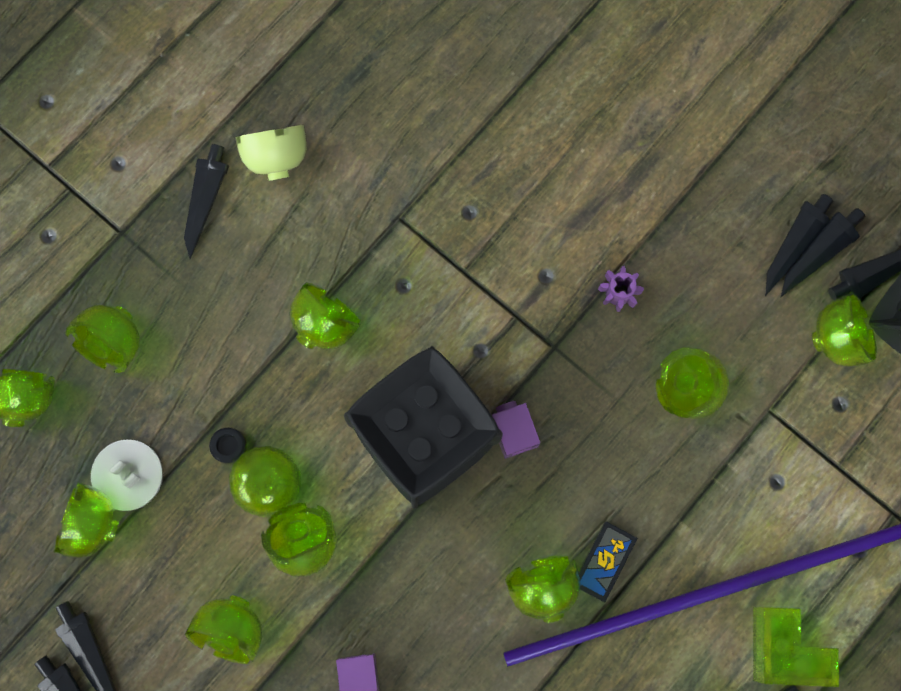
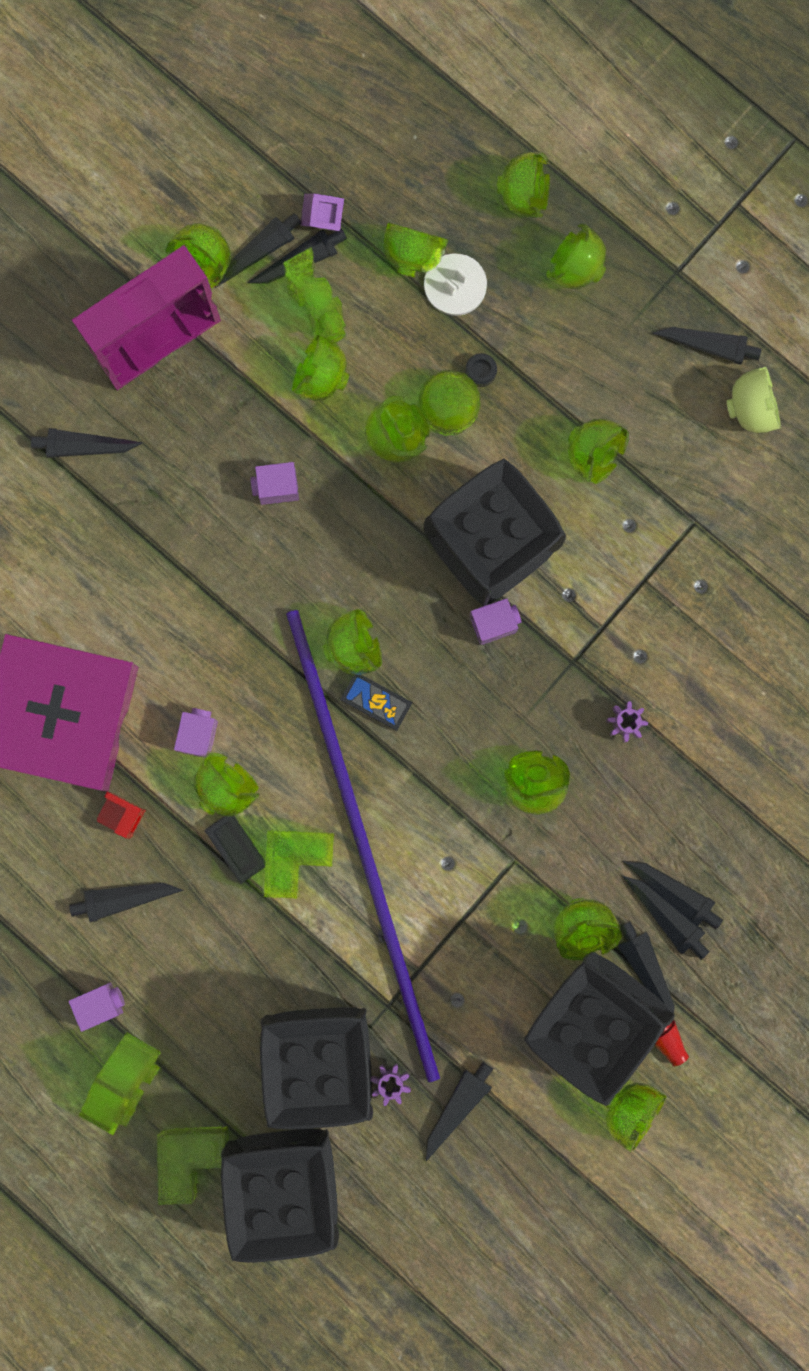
camera: 90 degrees right, 5 degrees up
none -> clear neon green hips [283,247,346,346]
none -> medium lavender panel [301,193,344,231]

